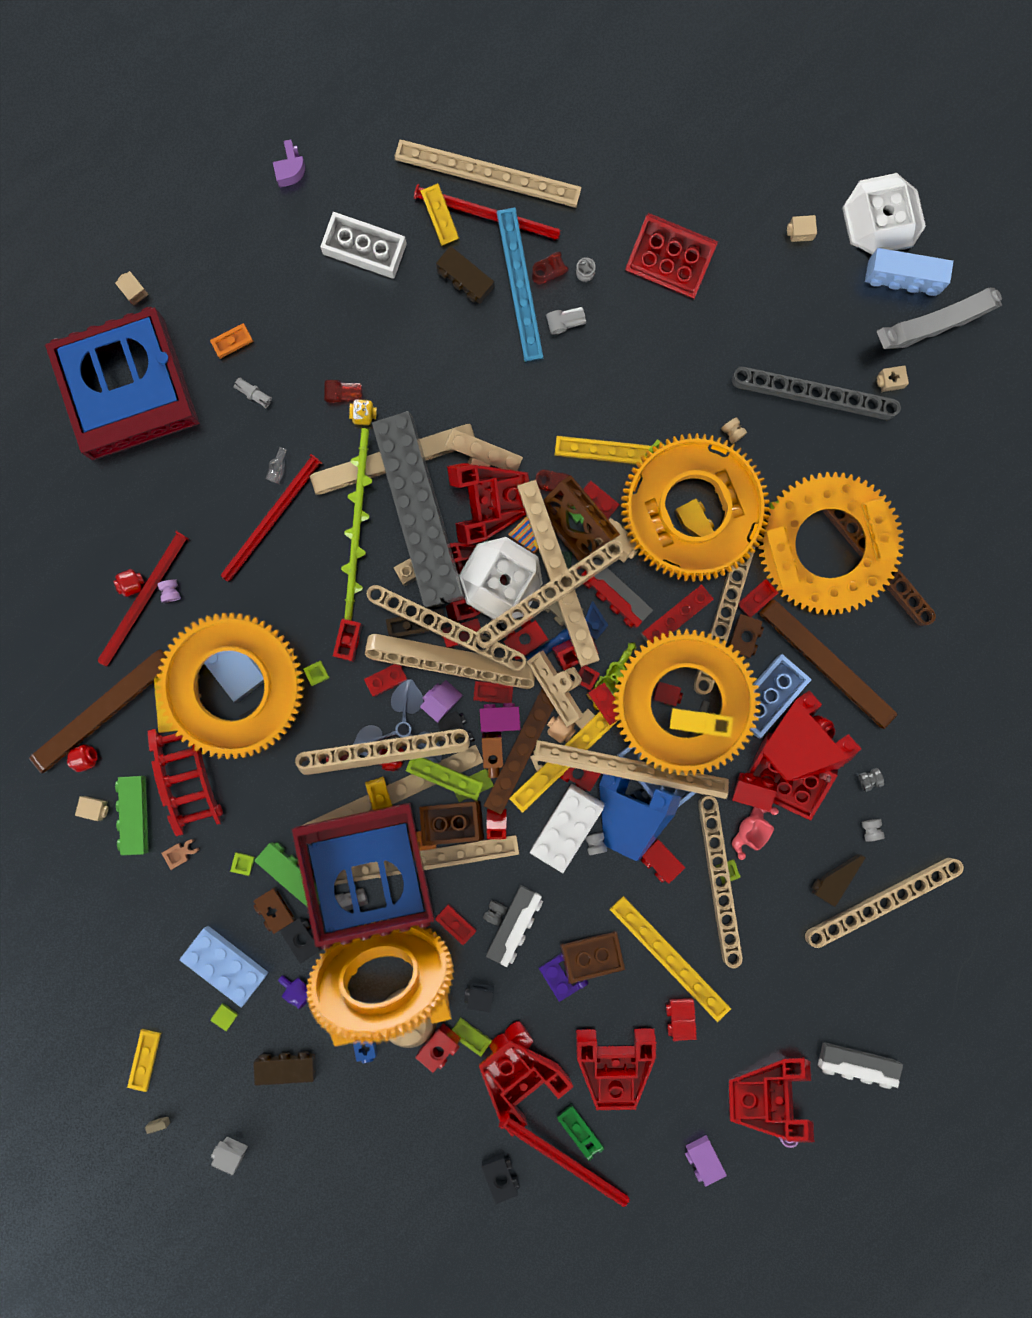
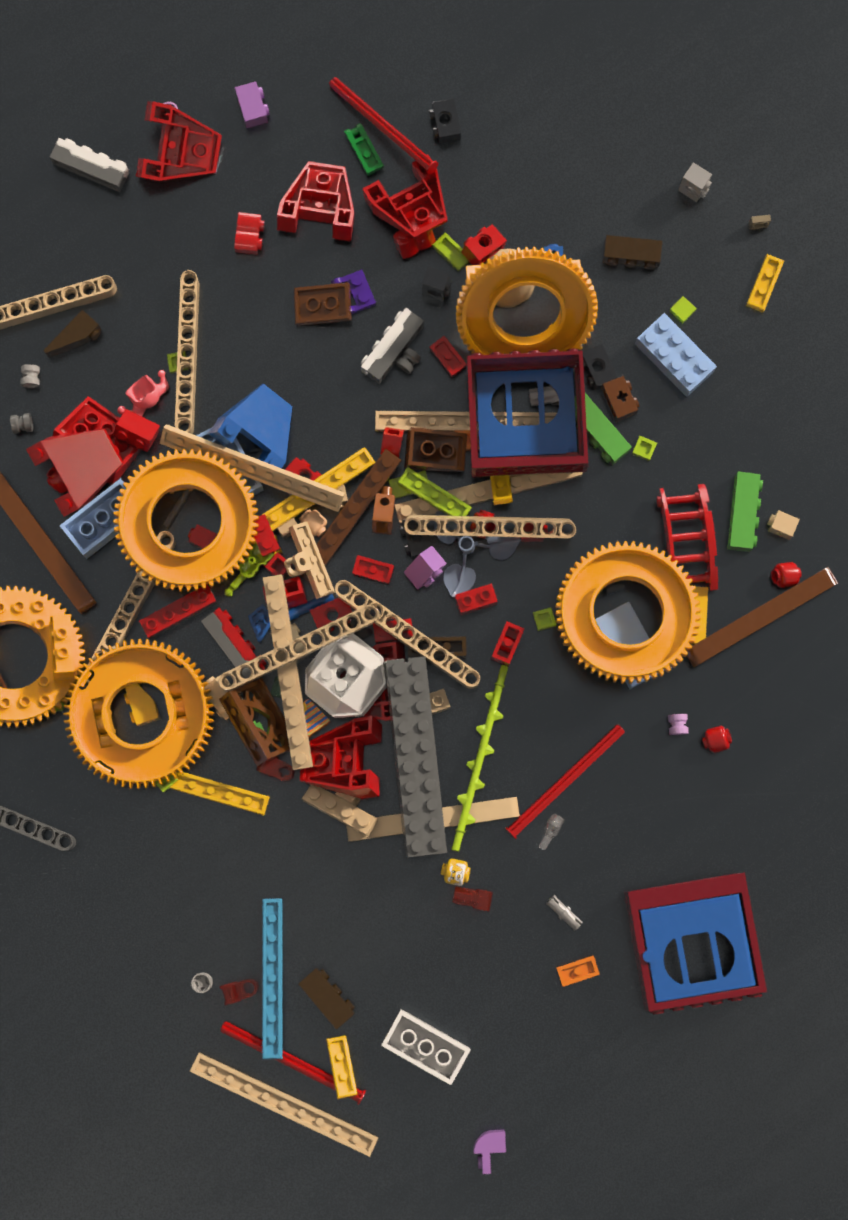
camera: 170 degrees left, 5 degrees down
red axle [98,531,189,666] -> none
tan brick [115,271,148,306] -> none
nougat plate [162,839,199,870] -> none
dark purple piece [278,975,308,1009] -> none
tan beam [365,634,535,689] -> none
magenta brick [480,703,520,732] -> none
white brick [530,783,605,873] -> none
light grey piece [546,307,586,334] -> none
red plate [583,481,620,519] -> none
light grey wheel [585,832,607,855] -> none
yellow tile [610,896,731,1022] -> none
red slope [625,213,718,298] -> none
red brick [641,839,685,884] -> none
yellow slope [670,709,733,737] -> none
tan wheel [721,417,747,444] -> none
reddish brown brick [727,614,764,659] -> none
red plate [738,579,778,617] -> none

